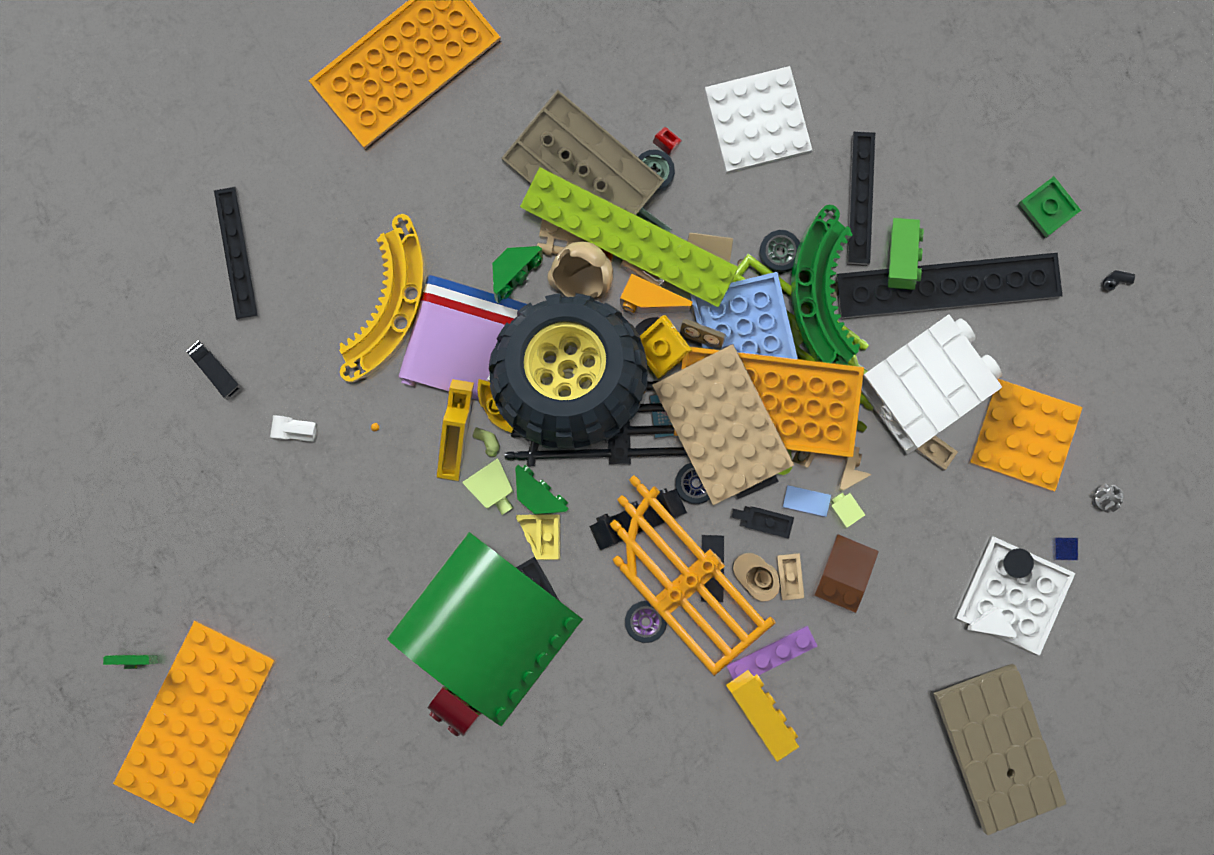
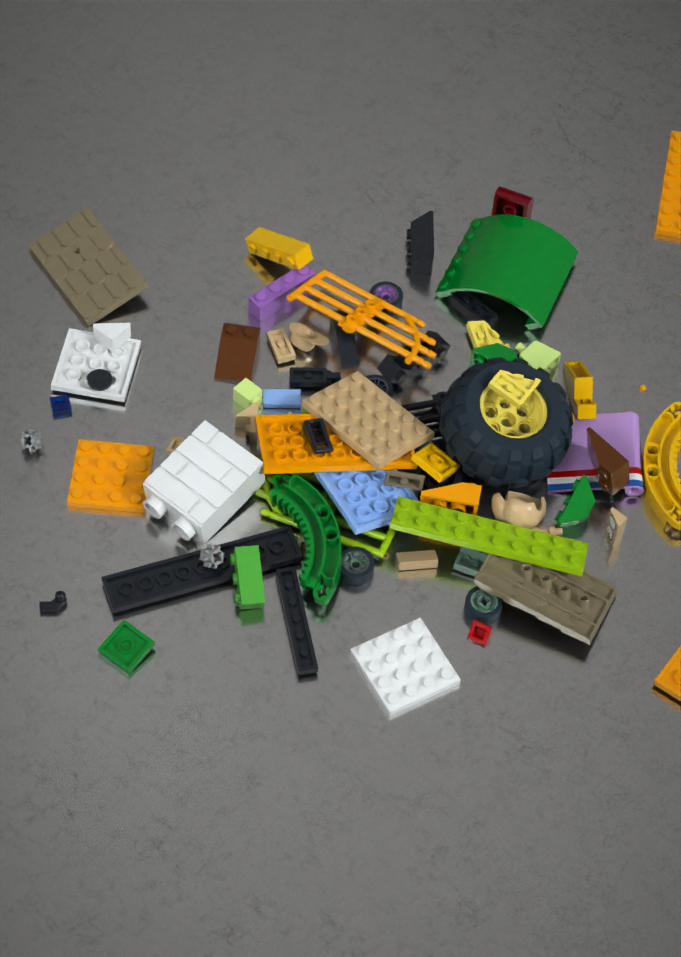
camera: 160 degrees right, 30 degrees down
none -> light grey gear [199,544,225,569]
none -> black slope [302,418,333,454]
none -> black slope [406,211,434,275]
none -> light yellow wing [488,370,541,409]
none -> reddish brown slope [587,427,629,496]
none -> tan slope [605,507,628,547]

